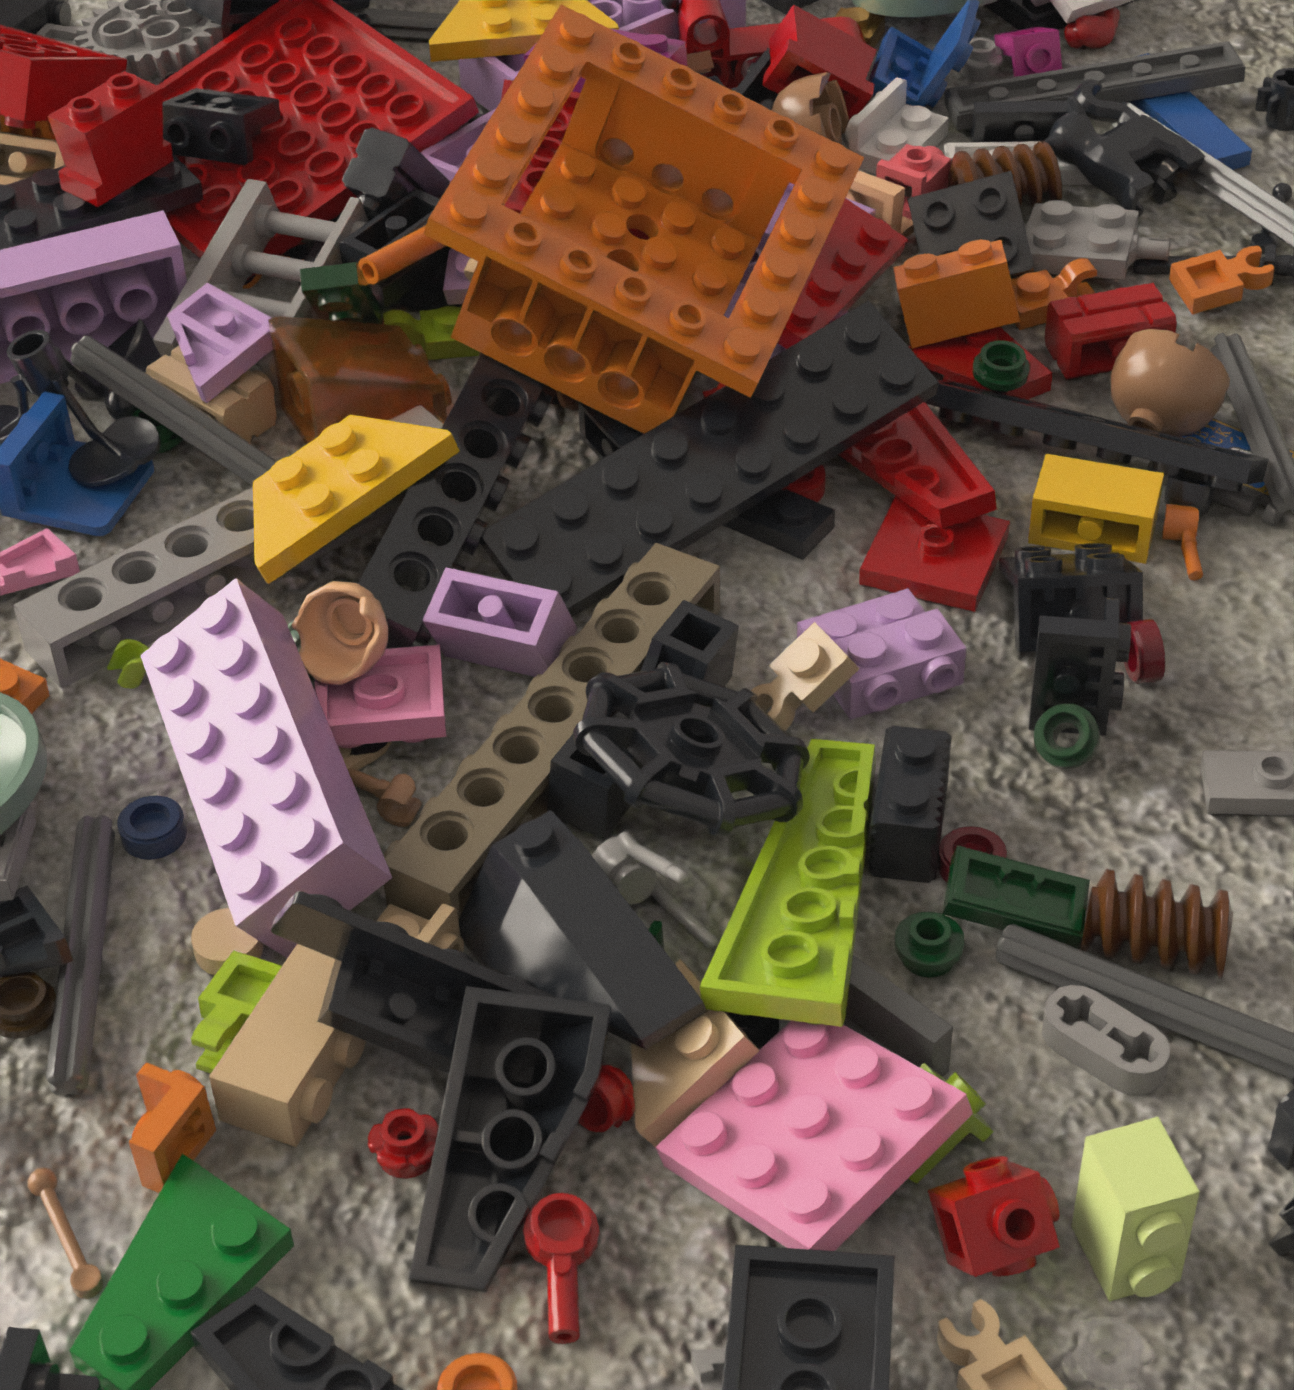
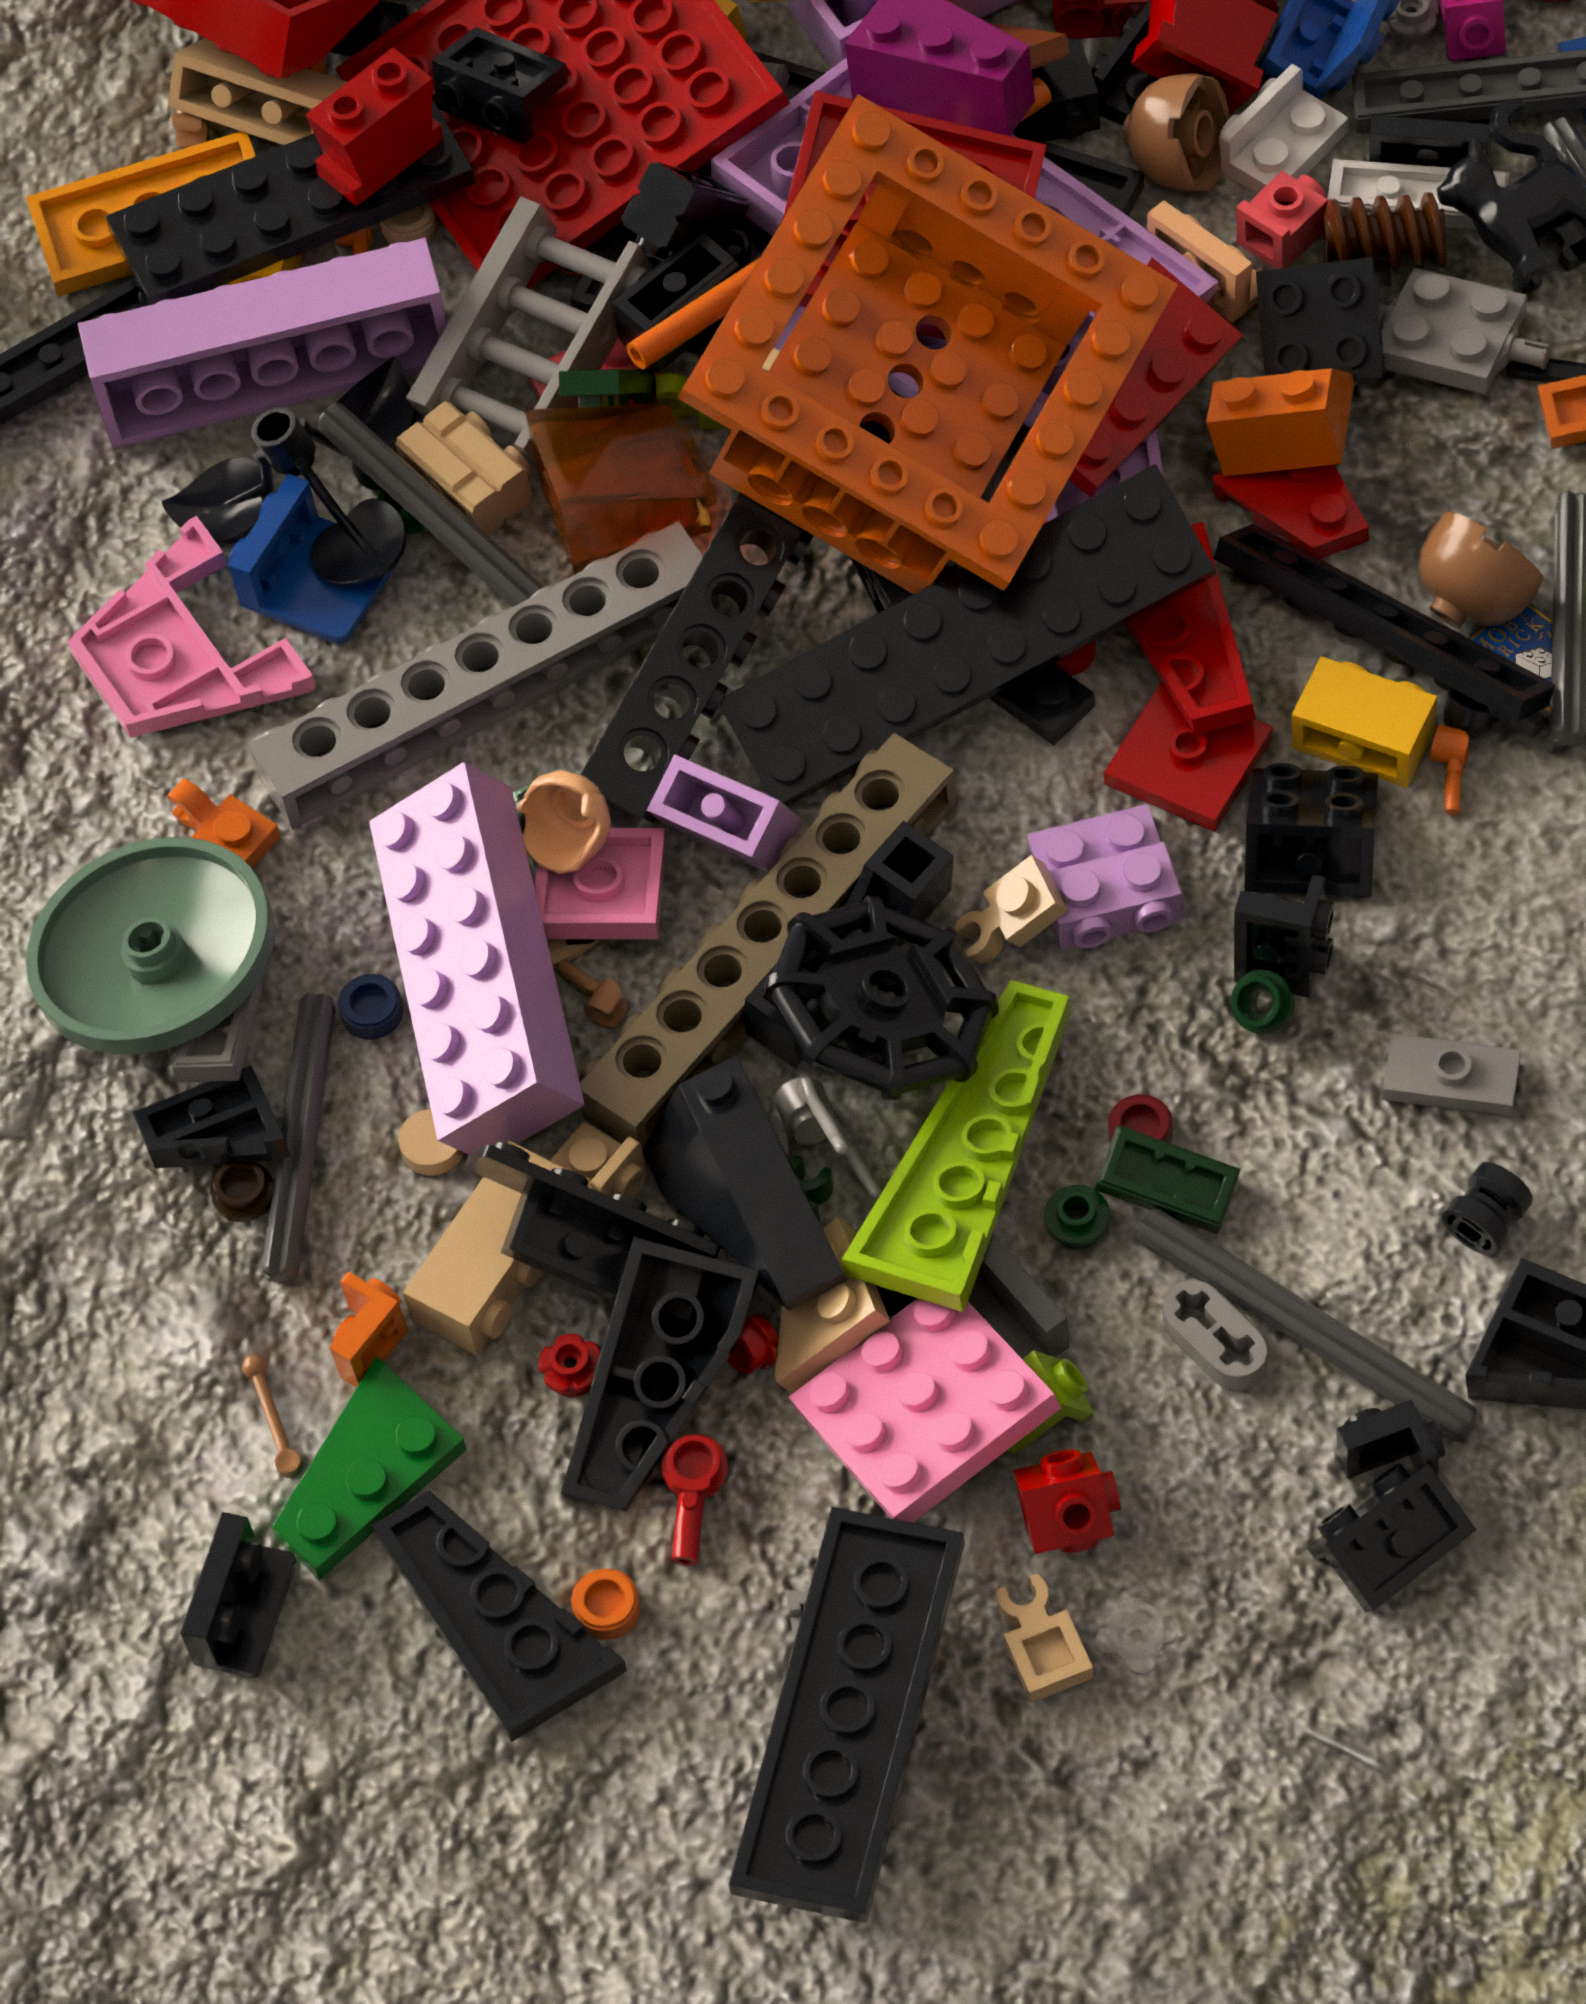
camera: 15 degrees right, 15 degrees up
lime hand [107,639,150,689] -> none
lavender wing [167,283,286,403] -> none
lime plate [191,950,282,1074] -> none
yellow wing [253,415,460,584] -> none
black brick [868,726,952,883] -> none
dark green plate [972,340,1030,392] -> none
orange plate [1011,258,1097,330] -> none
red brick [1044,283,1177,380] -> none
yellowish green brick [1071,1117,1200,1302] -> none
reddish brown piece [1081,869,1233,980] -> none
dark red tile [1124,619,1165,684] -> none

